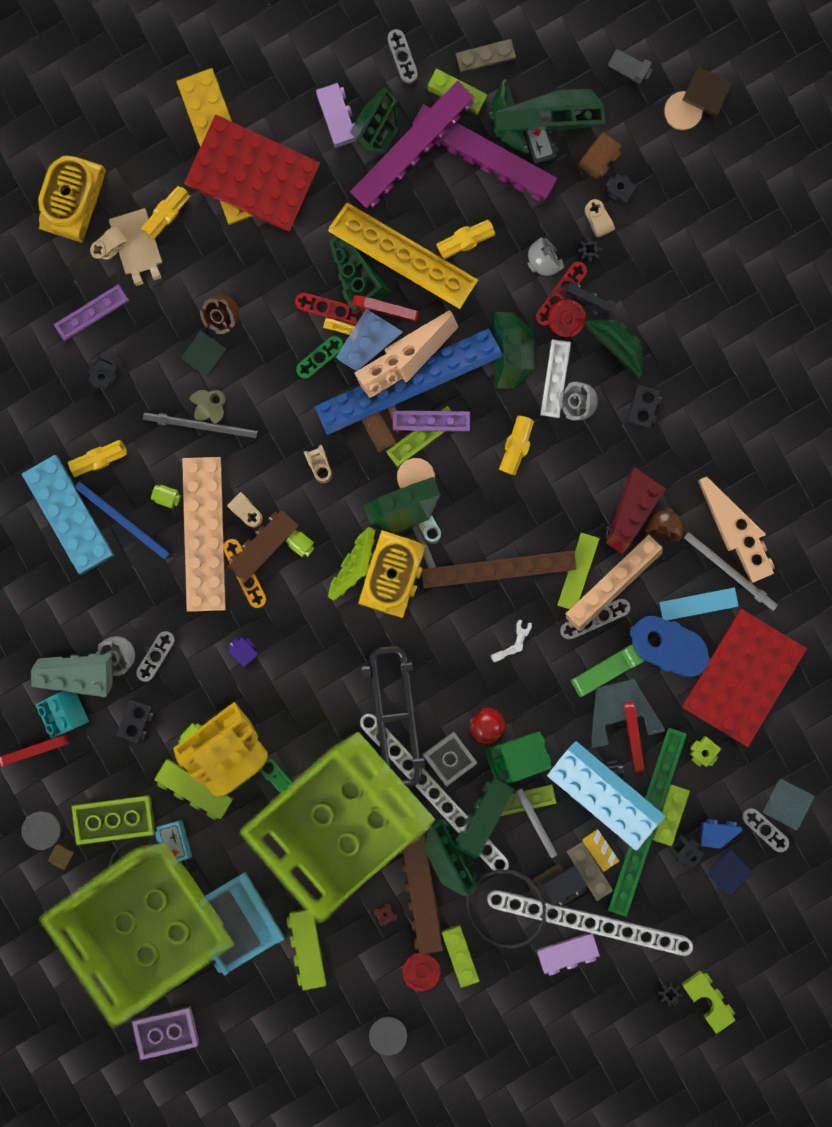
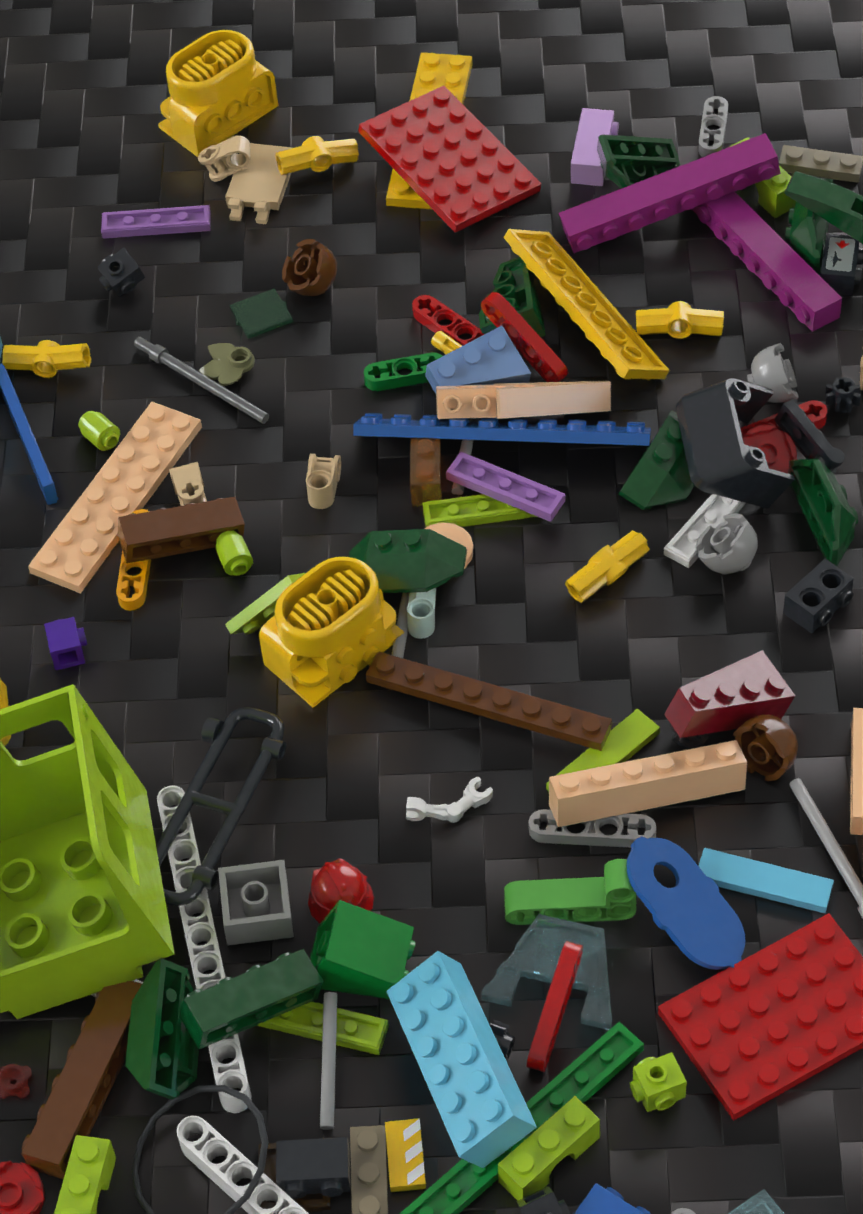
camera: 30 degrees right, 35 degrees down
none -> black windscreen [676,378,795,509]

